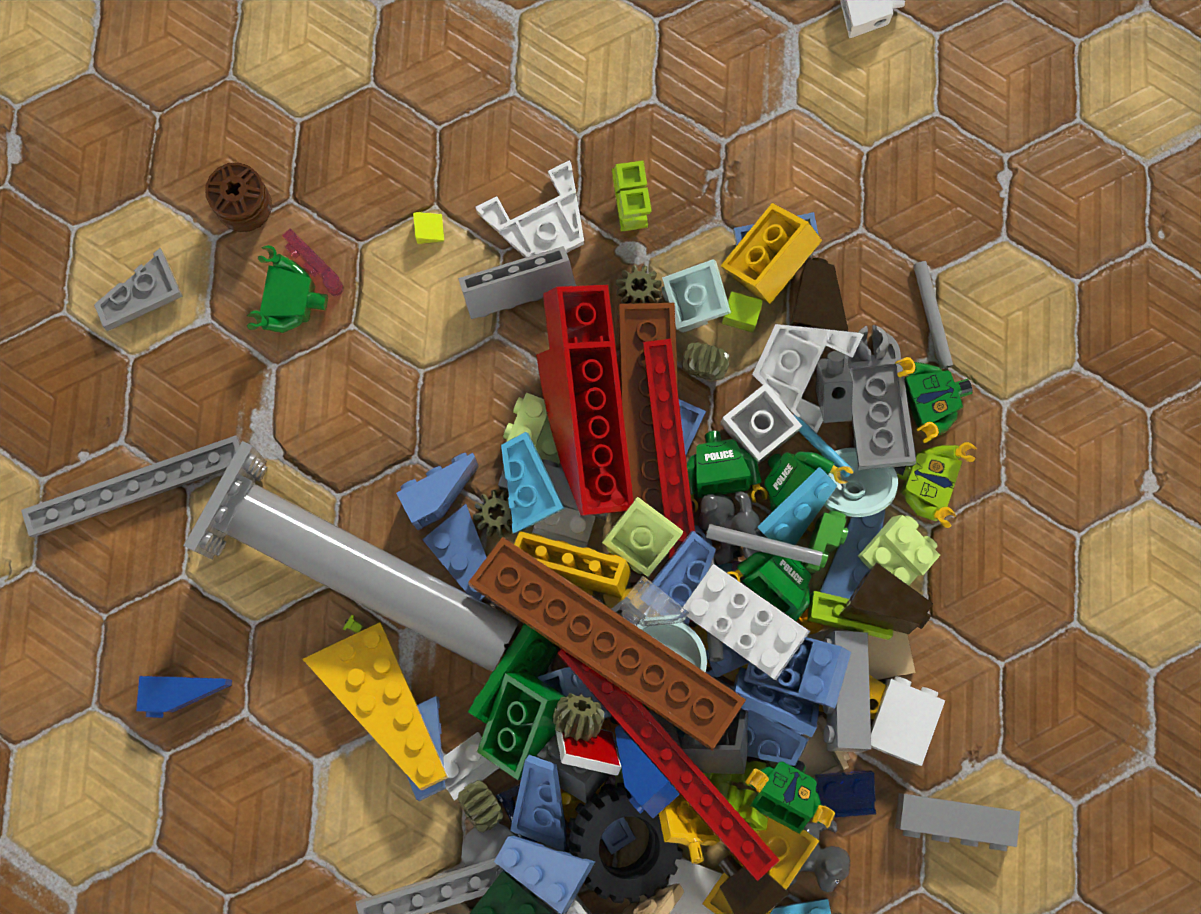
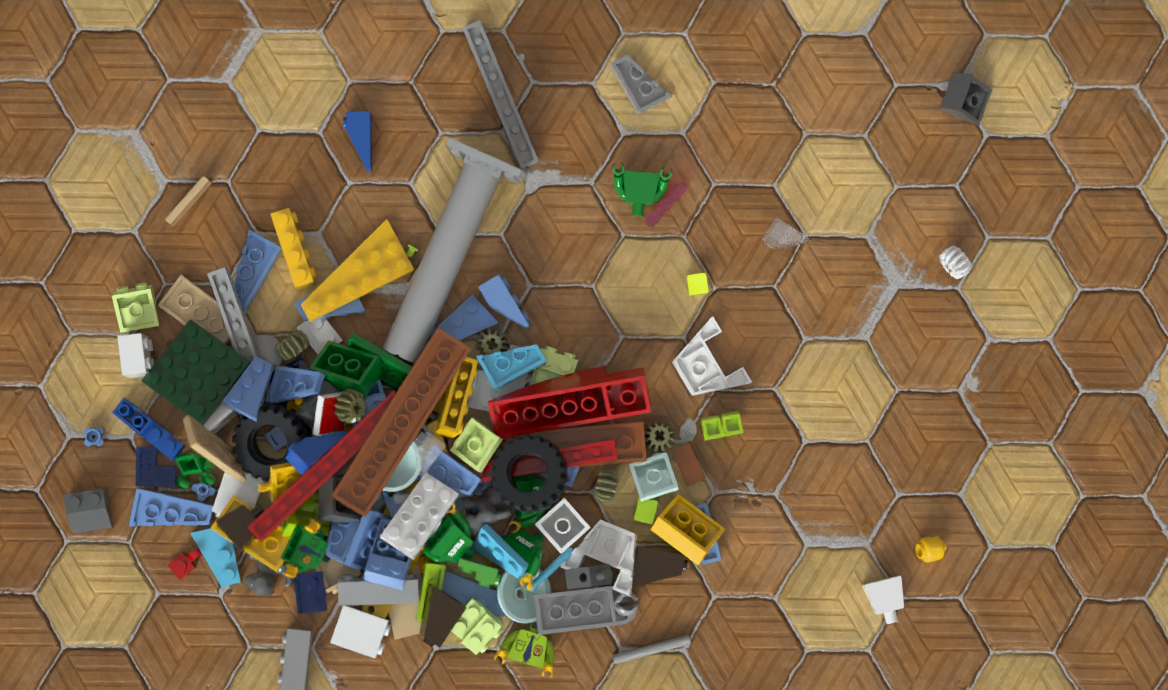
camera: 85 degrees right, 5 degrees up
reddish brown wheel [205,162,272,232] -> none
light grey brick [458,246,576,319] -> none
light grey piece [706,524,823,566] -> none
green torso [895,357,973,443] -> none
none -> medium blue wing [233,230,282,315]
none -> yellow brick [271,208,317,290]
none -> black tyre [490,434,568,513]
none -> dark orange tile [671,443,706,486]
none -> clear slope [763,217,809,250]

